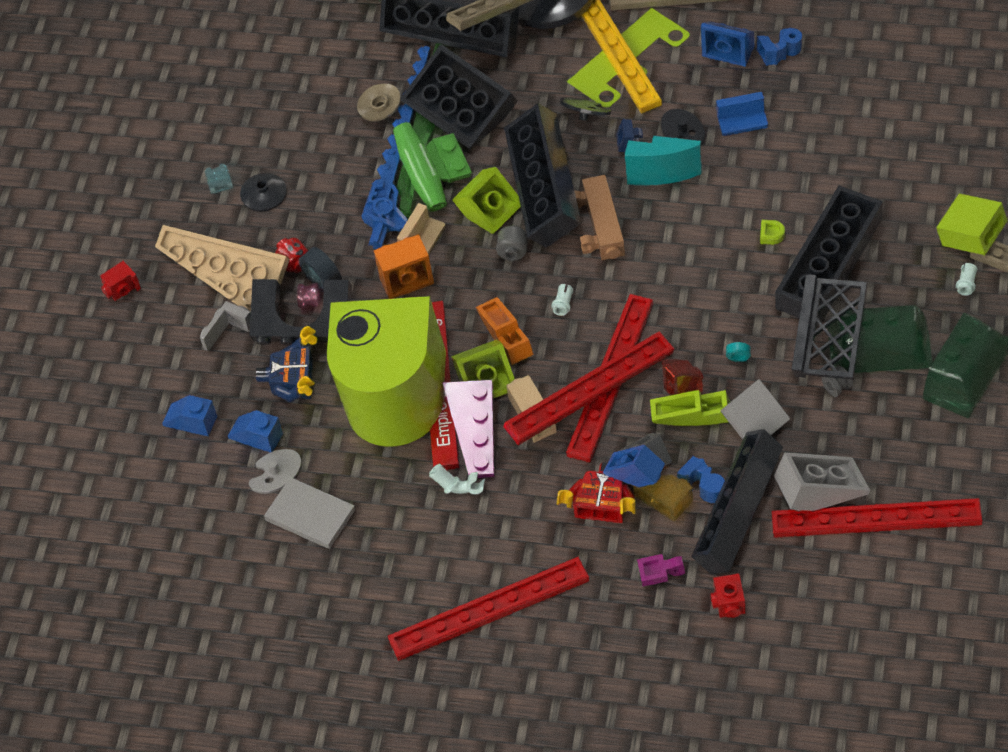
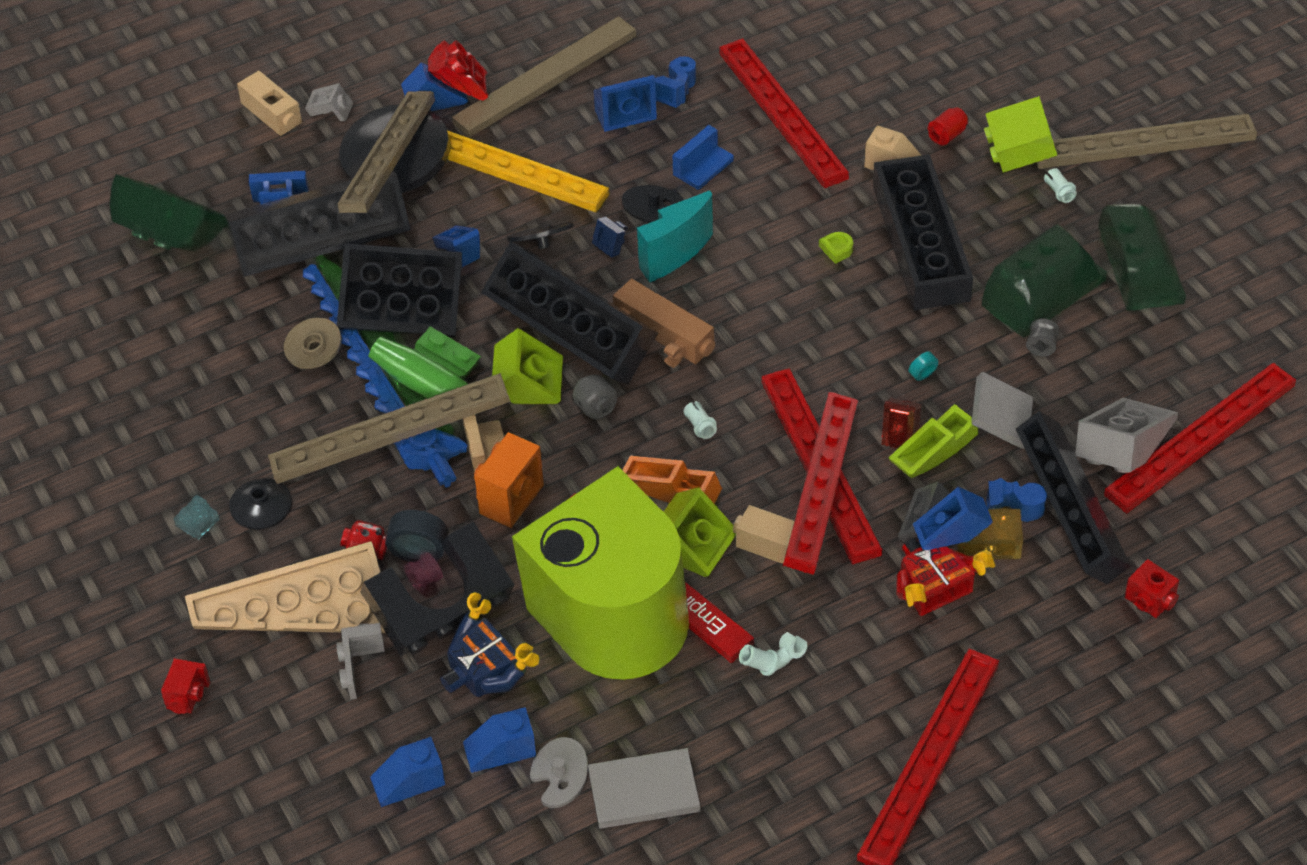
camera: 45 degrees left, 5 degrees down
wing [442,380,495,478] -> none
lime piece [567,8,690,108] -> none
magenta plate [637,554,685,586] -> none
black fence [792,274,868,380] -> none
none -> dark tan tile [268,373,510,484]
none -> blue slope [432,225,480,267]
none -> red tile [719,38,849,189]
none -> tan slope [865,125,921,170]
none -> red brick [928,107,968,146]

